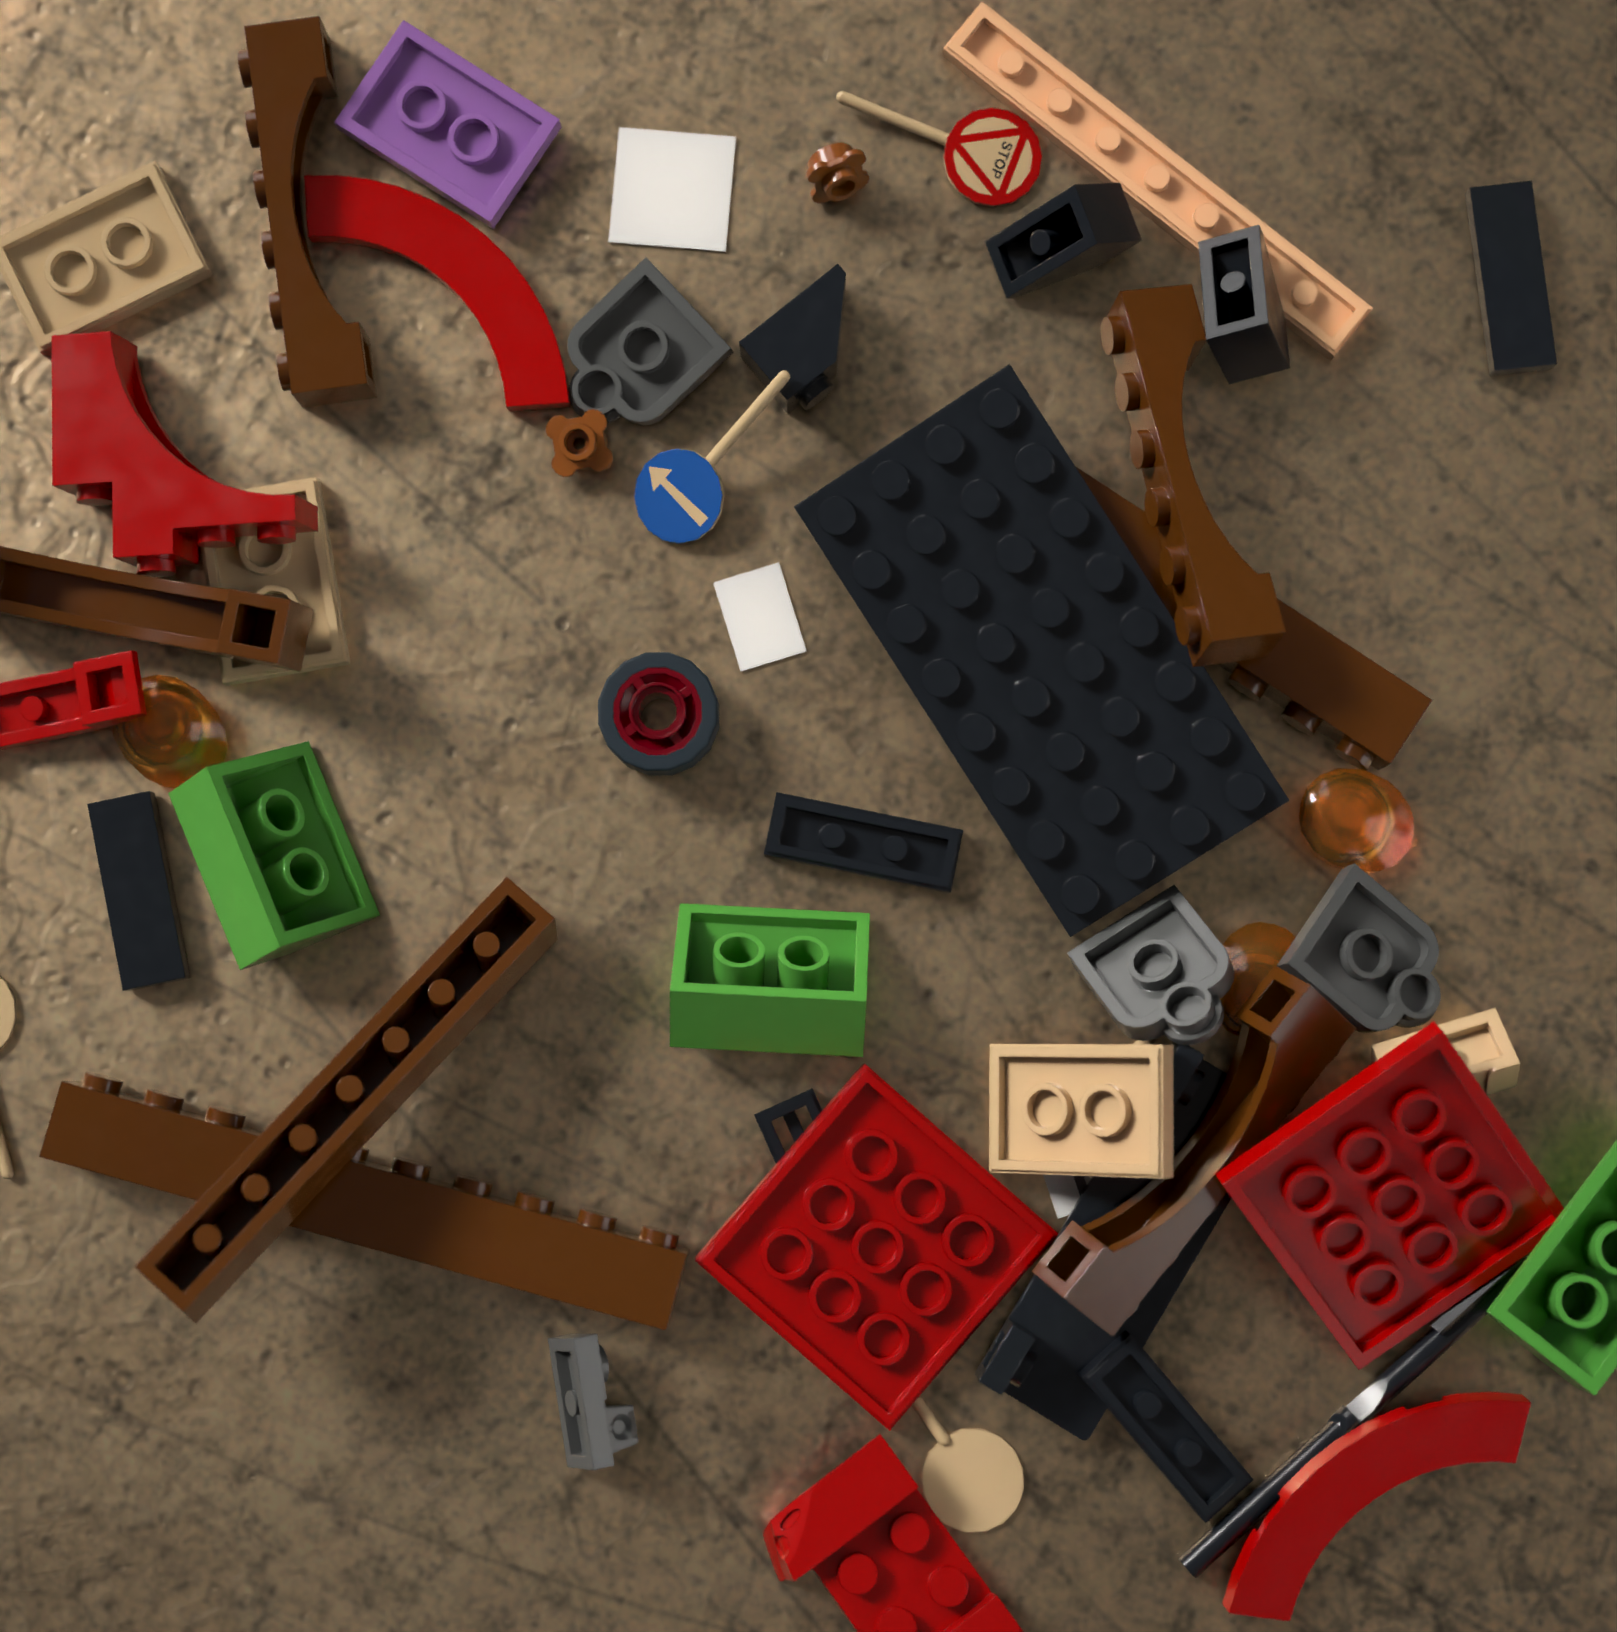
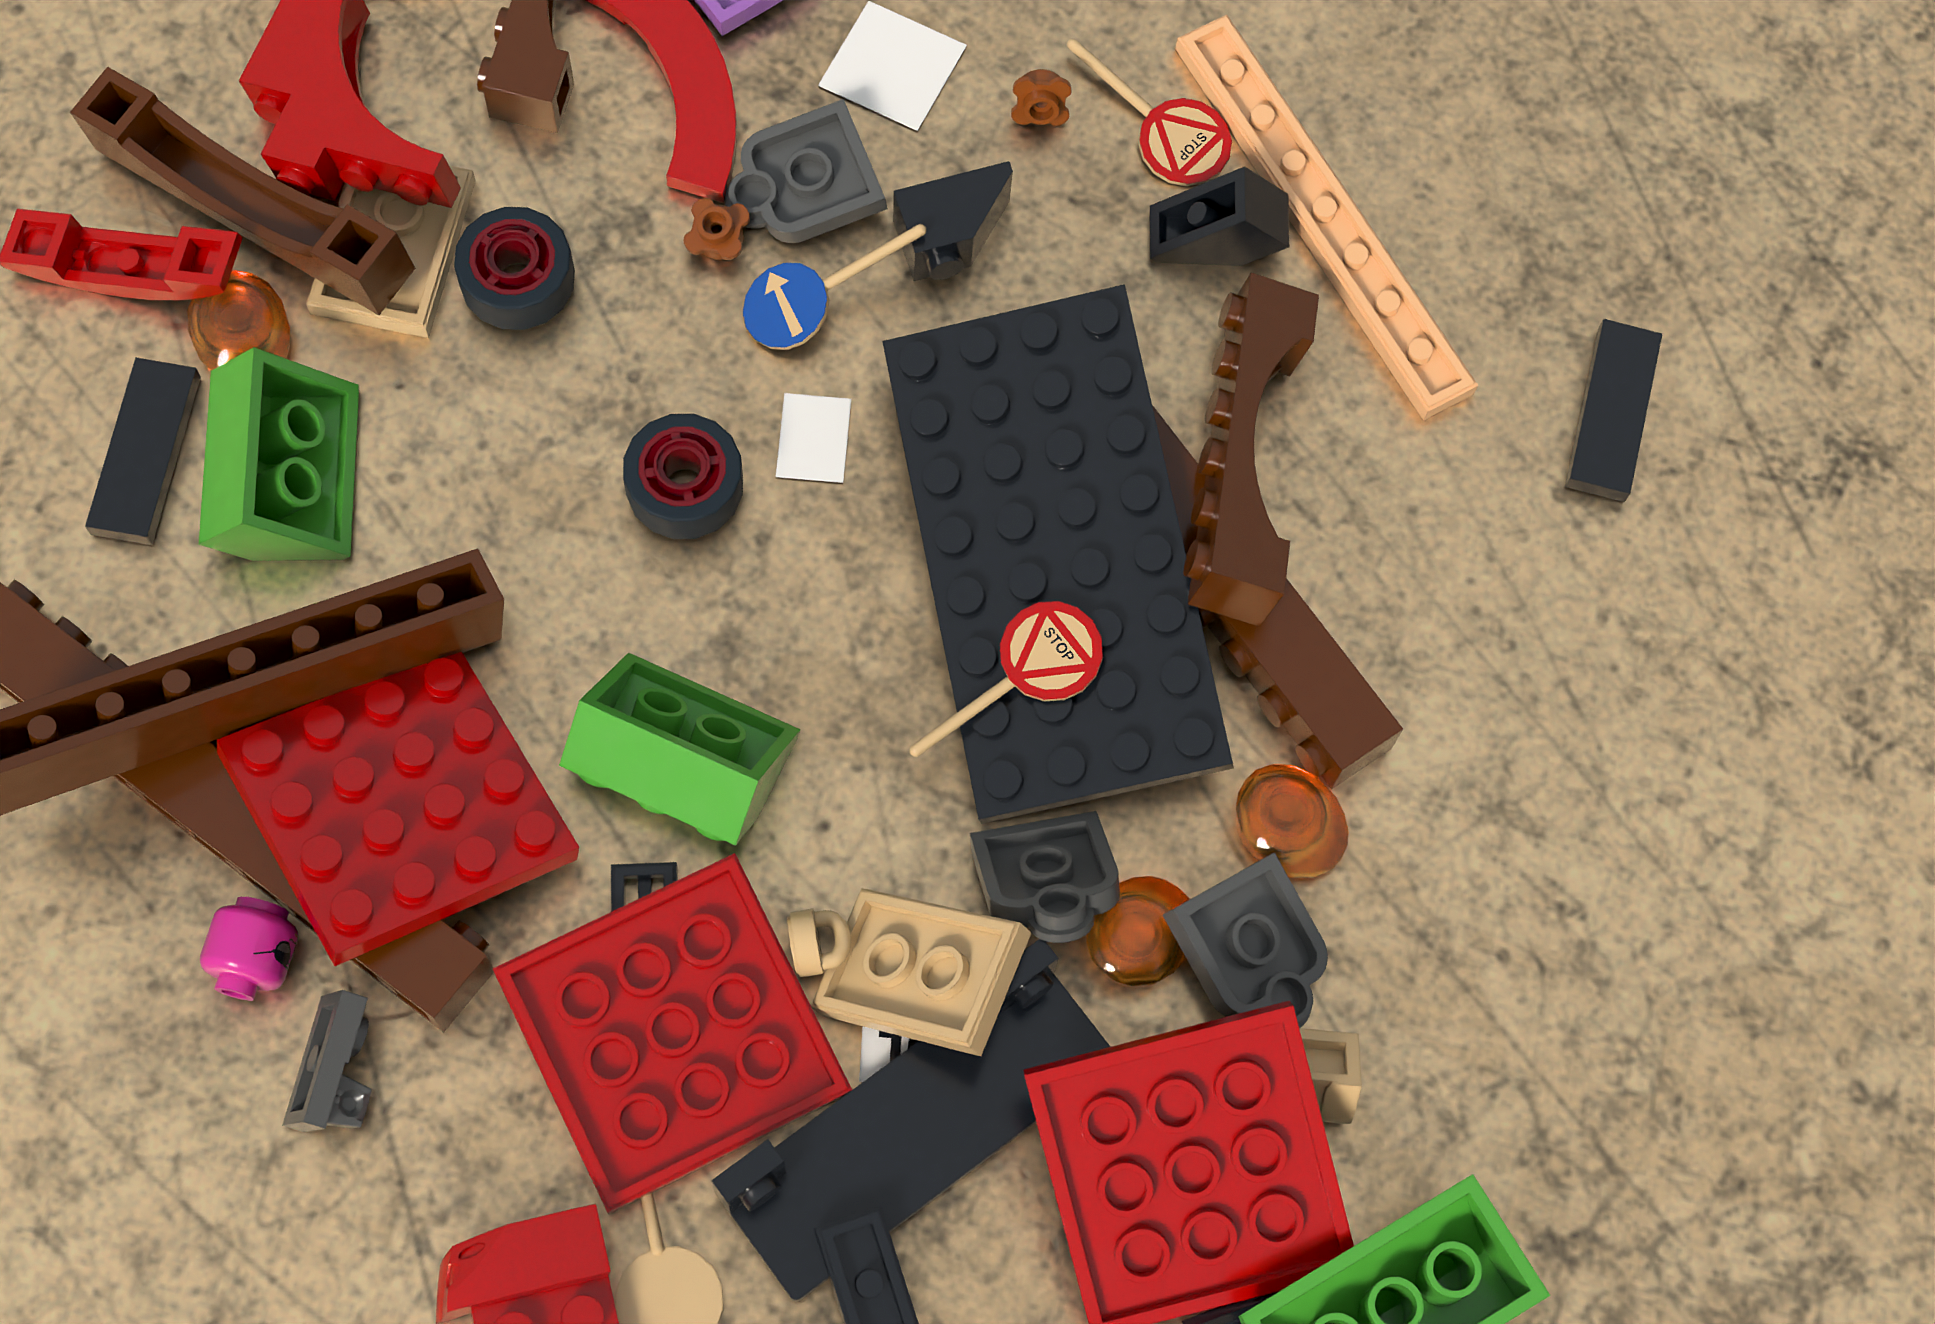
camera: 10 degrees right, 15 degrees down
black tile [764,792,963,893] -> none
reddish brown arch [1032,965,1356,1337] -> none
black slope [1198,224,1290,385] -> none
none -> dark pink head [200,896,298,1001]
none -> red plate [217,652,580,966]
none -> wheel [454,207,575,330]
none -> tan tile [787,908,851,978]
none -> piece [909,601,1103,757]

